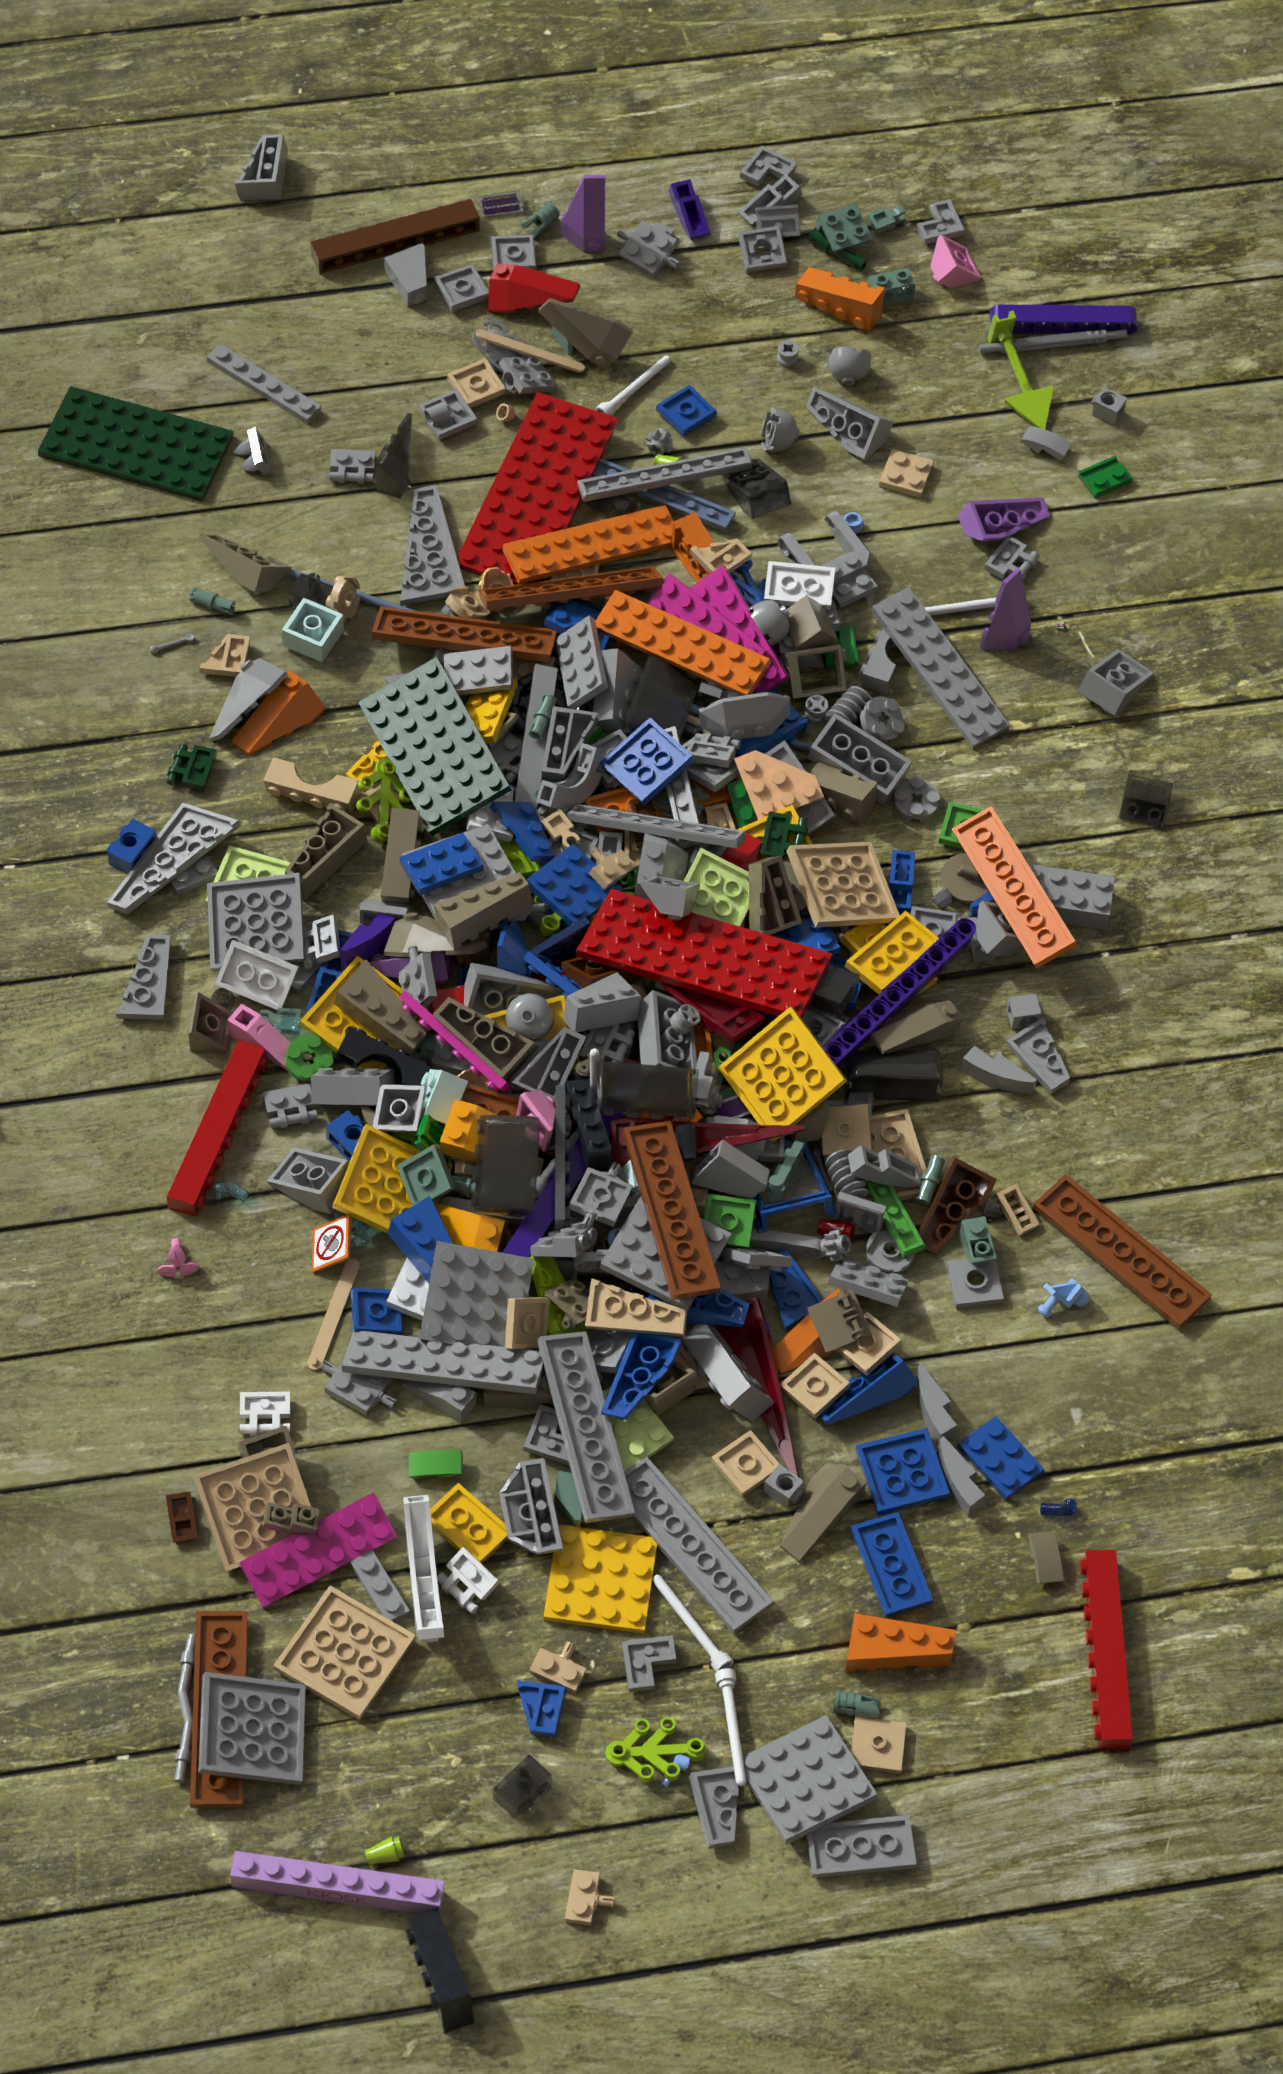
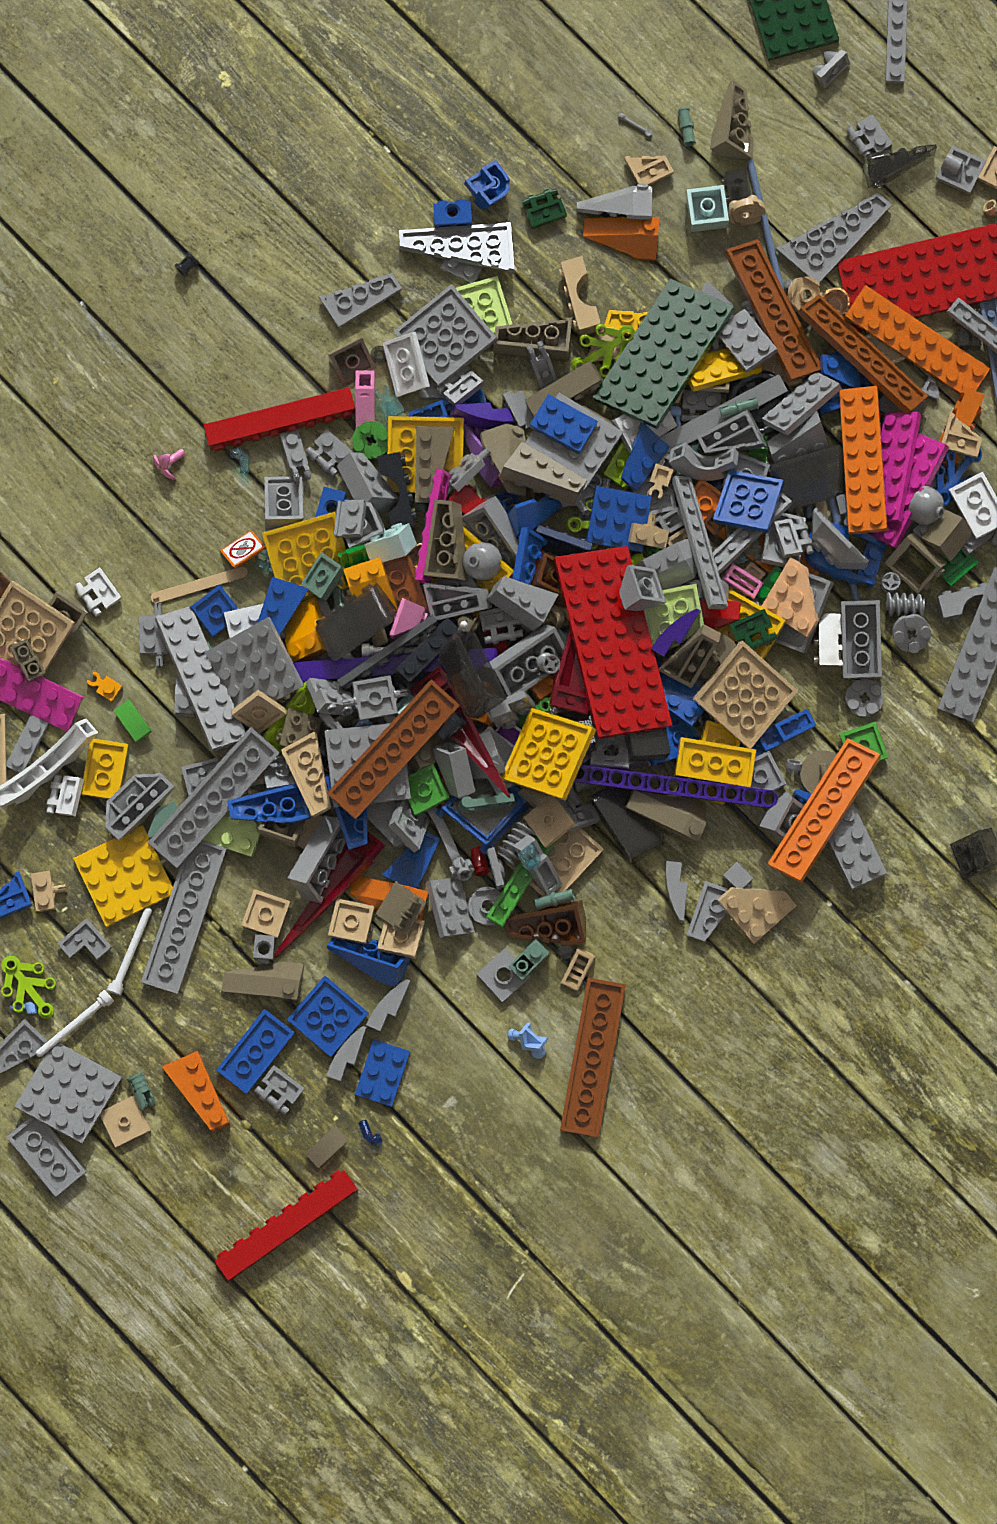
camera: 60 degrees right, 20 degrees up
none -> light orange plate [87,672,123,703]
none -> light grey plate [254,1065,305,1115]
none -> light grey hinge [280,430,311,483]
none -> light grey plate [334,499,367,538]
none -> blue brick [464,160,510,209]
none -> clear light blue slope [517,843,541,870]
none -> light grey hinge [526,341,557,390]
none -> dark purple slope [651,608,700,656]
none -> tan plate [717,887,797,944]
none -> bright pink tile [721,563,763,599]
none -> light grey tile [922,376,940,402]

